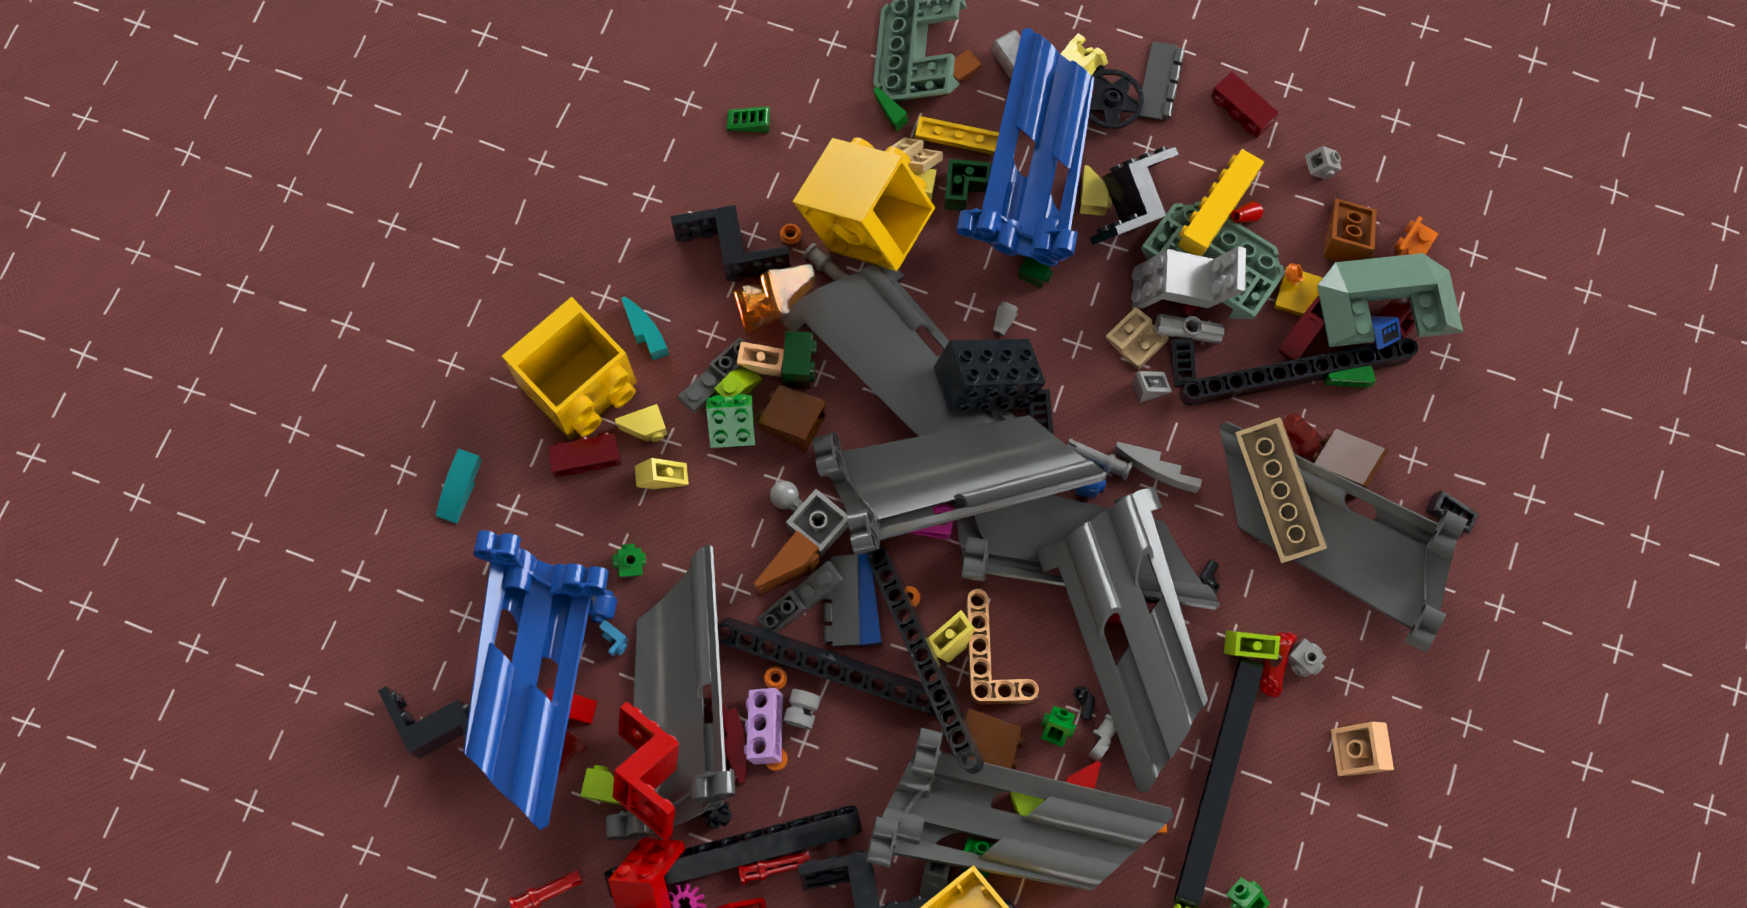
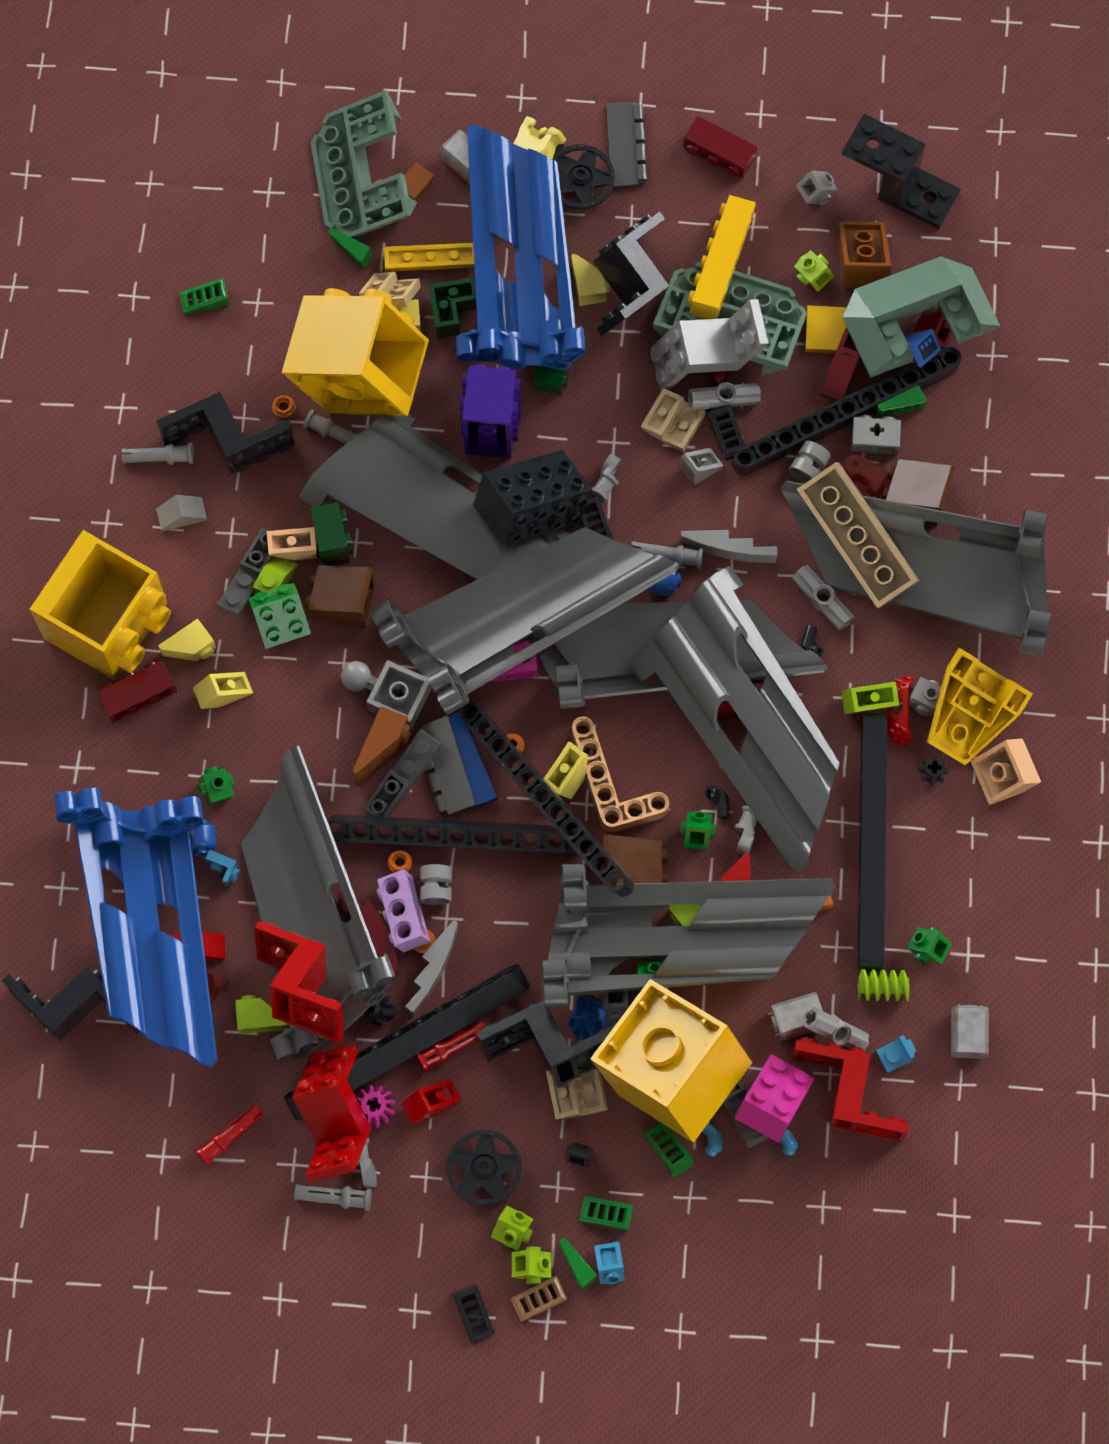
camera: 15 degrees left, 0 degrees up
teal slope [436,448,482,524] -> none
teal slope [621,297,669,360] -> none
clear orange windscreen [734,263,816,334] -> none
light grey cone [992,302,1018,336] -> none
red cone [1231,201,1263,223] -> none
orange plate [1285,263,1303,285] -> none
orange bracket [1394,216,1439,256] -> none
black slope [1425,490,1479,533] -> none
none -> light grey pin [122,443,195,465]
none -> light grey slope [156,495,208,531]
none -> light grey slope [405,920,458,1017]
none -> dark purple brick [459,364,521,458]
none -> blue dish [568,995,605,1040]
none -> light grey connector [591,453,622,503]
none -> light grey wheel [788,441,831,484]
none -> light grey piece [792,565,854,631]
none -> lime brick [794,250,835,292]
none -> black bracket [842,114,961,229]
none -> light grey brick [851,415,901,455]
none -> black gear [918,755,949,787]
none -> yellow wedge [927,648,1033,765]

